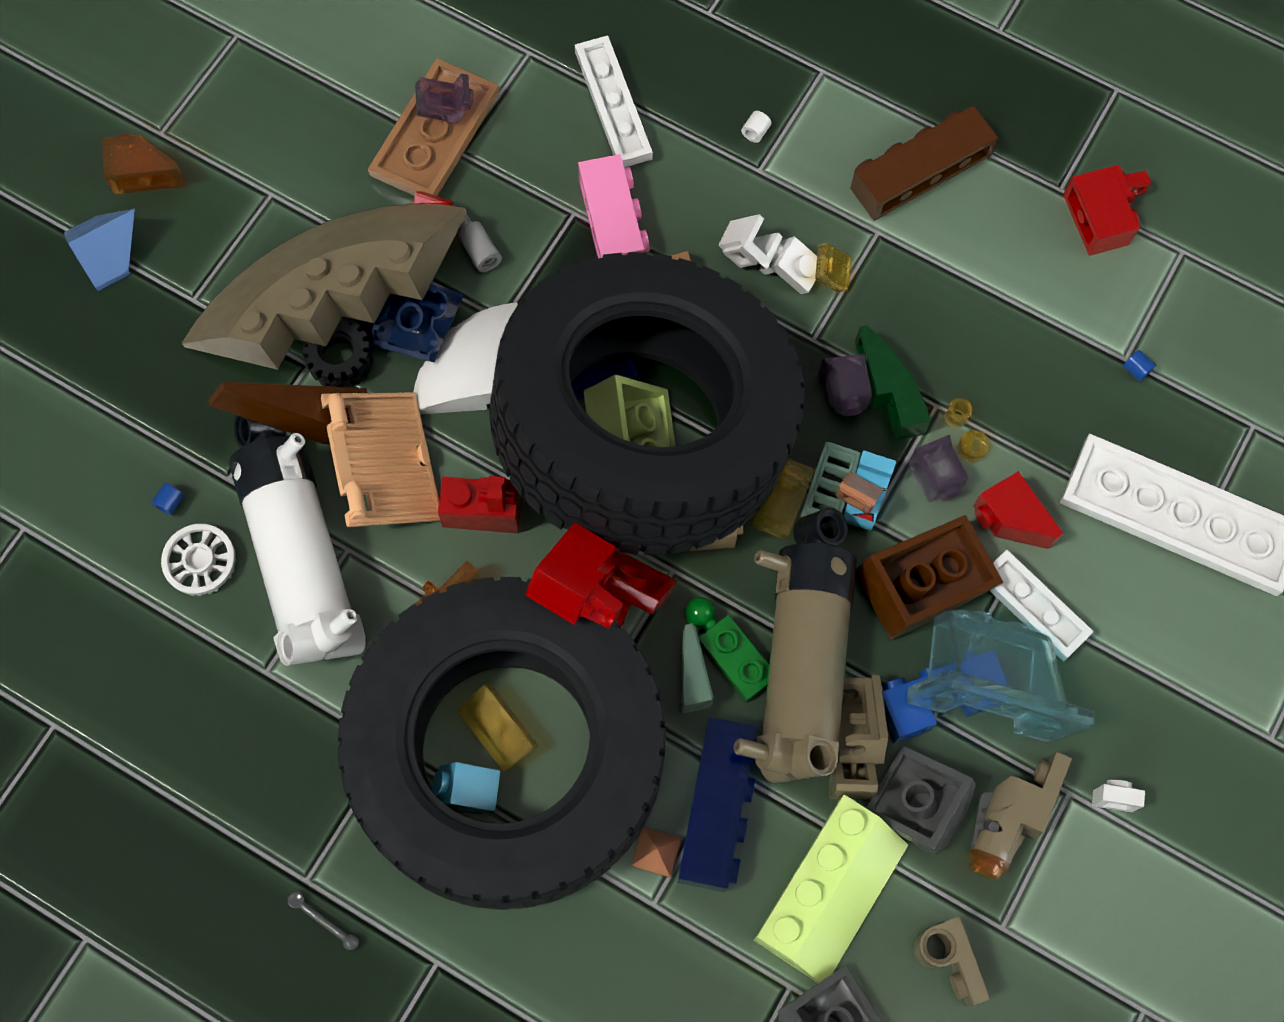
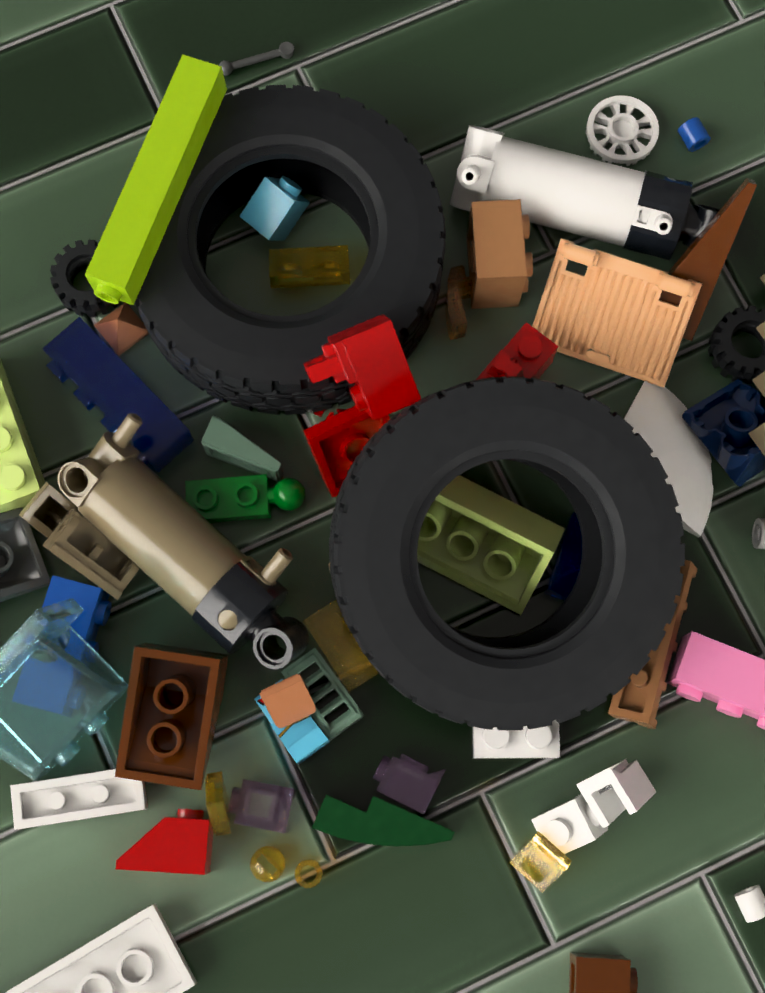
camera: 125 degrees right, 5 degrees up
none -> black tyre [50,239,120,317]
none -> lime brick [85,54,227,305]
none -> clear yellow tile [205,771,231,836]
none -> medium nougat brick [466,199,533,309]

